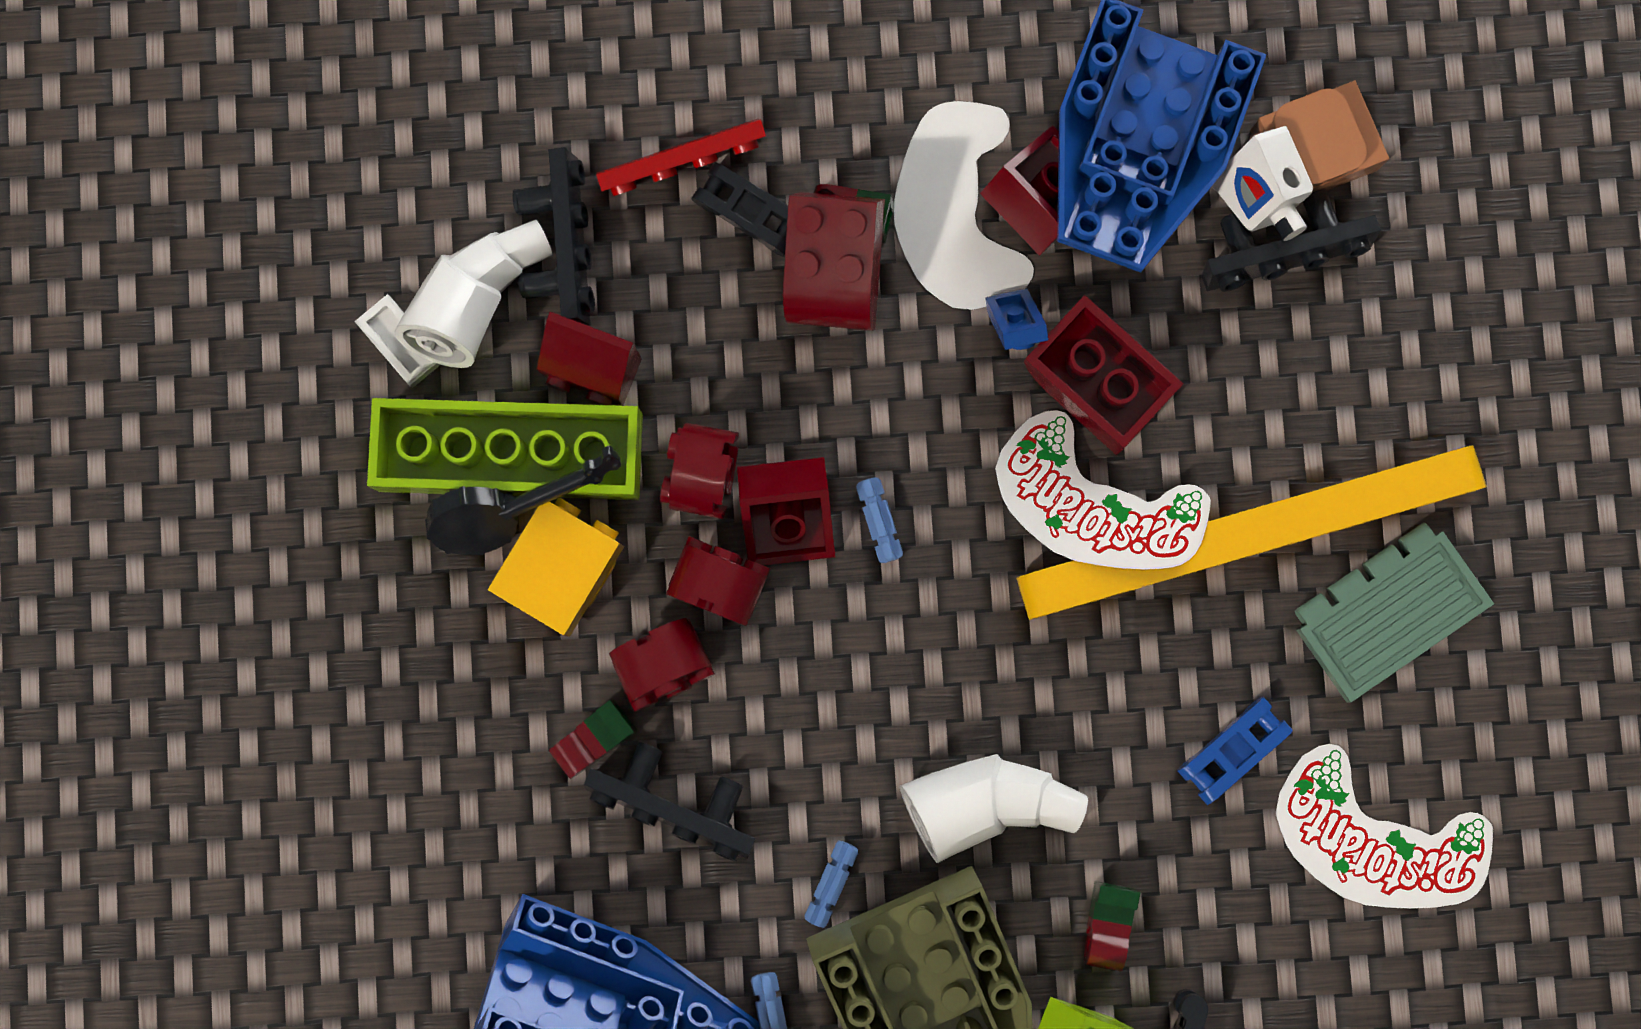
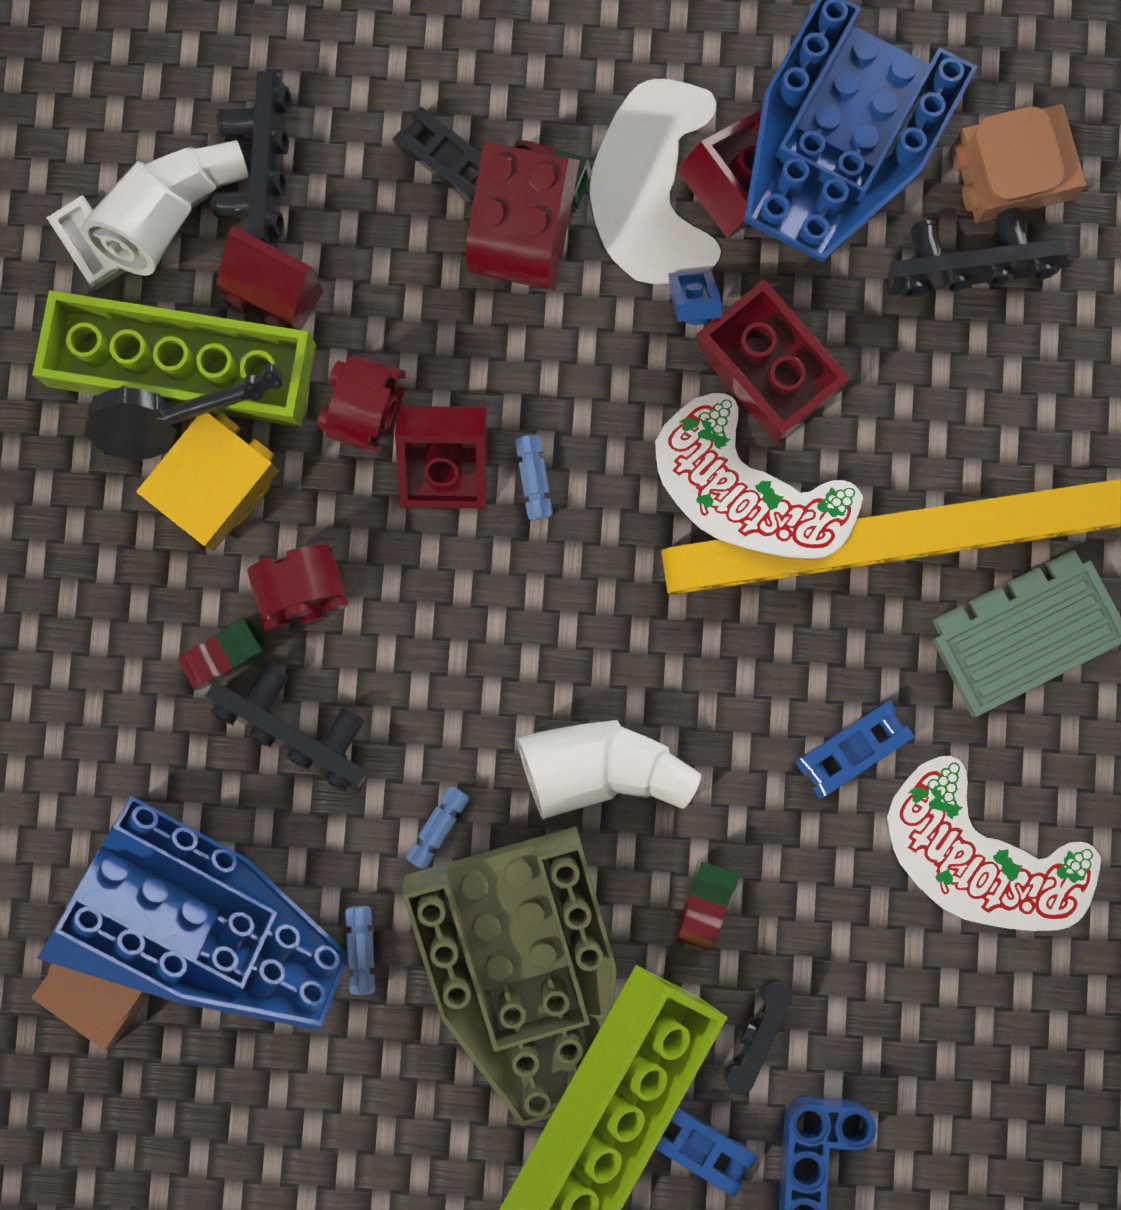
camera: 10 degrees right, 0 degrees up
red plate [596,119,766,196] -> none
dark red brick [666,536,770,626] -> none
white torso [1213,126,1313,241] -> none

